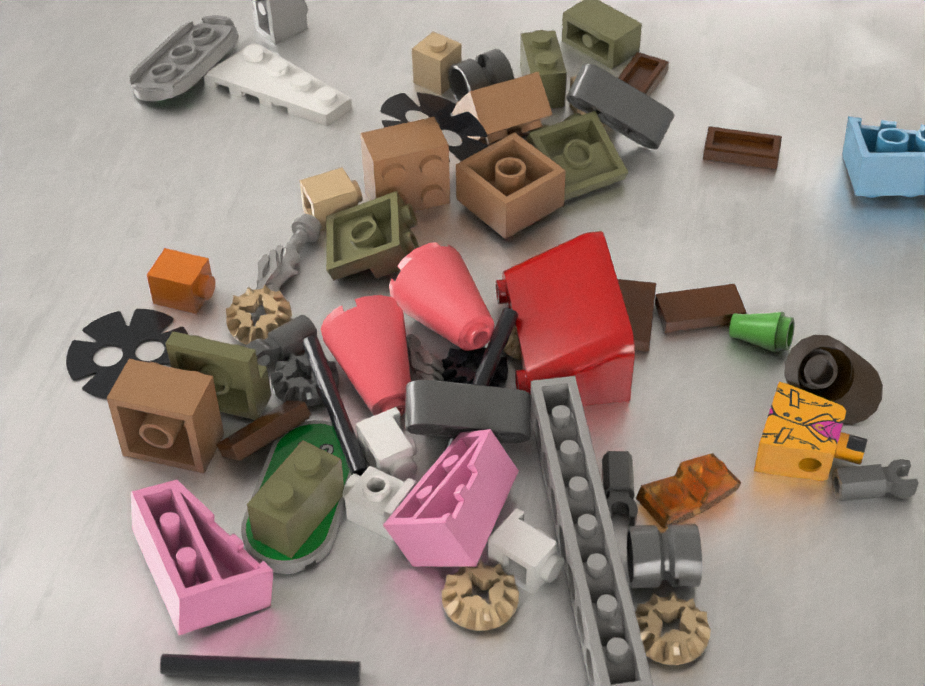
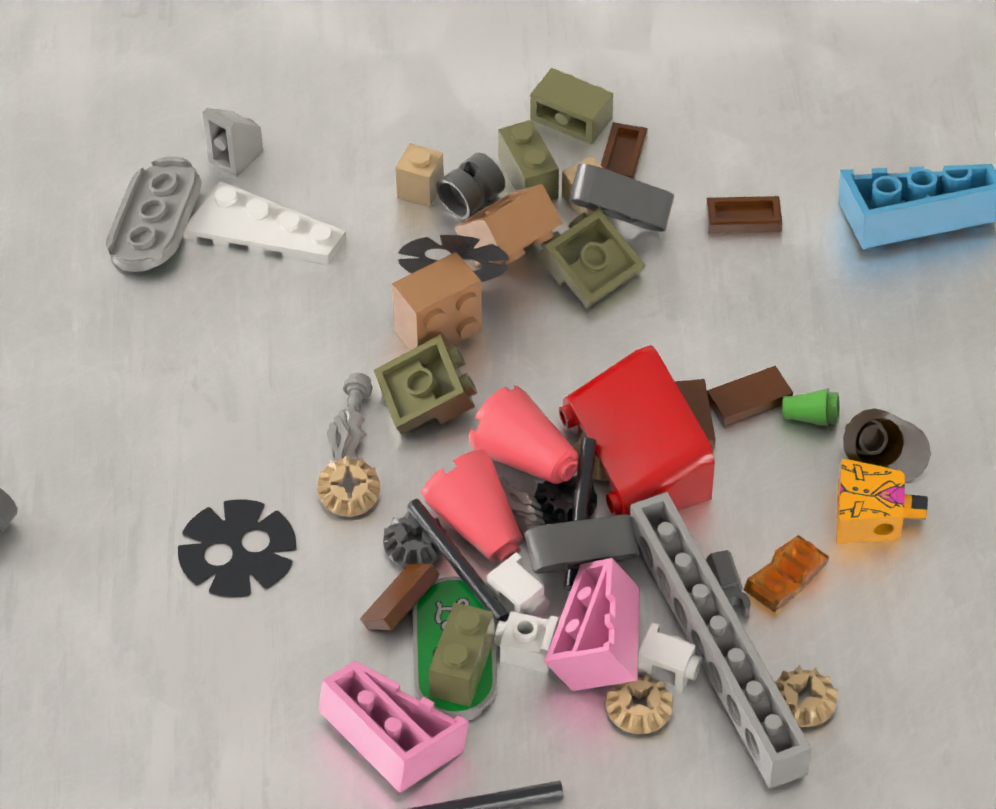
camera: 15 degrees left, 5 degrees up
medium nougat brick [107,359,224,474] -> none
orange brick [147,248,216,314] -> none
olive plate [165,331,272,420] -> none
dark grey bar [246,314,317,369] -> none
tan brick [299,167,362,231] -> none
medium nougat brick [456,132,566,239] -> none
dark grey wheel [626,524,702,589] -> none
dark grey bar [832,459,919,501] -> none

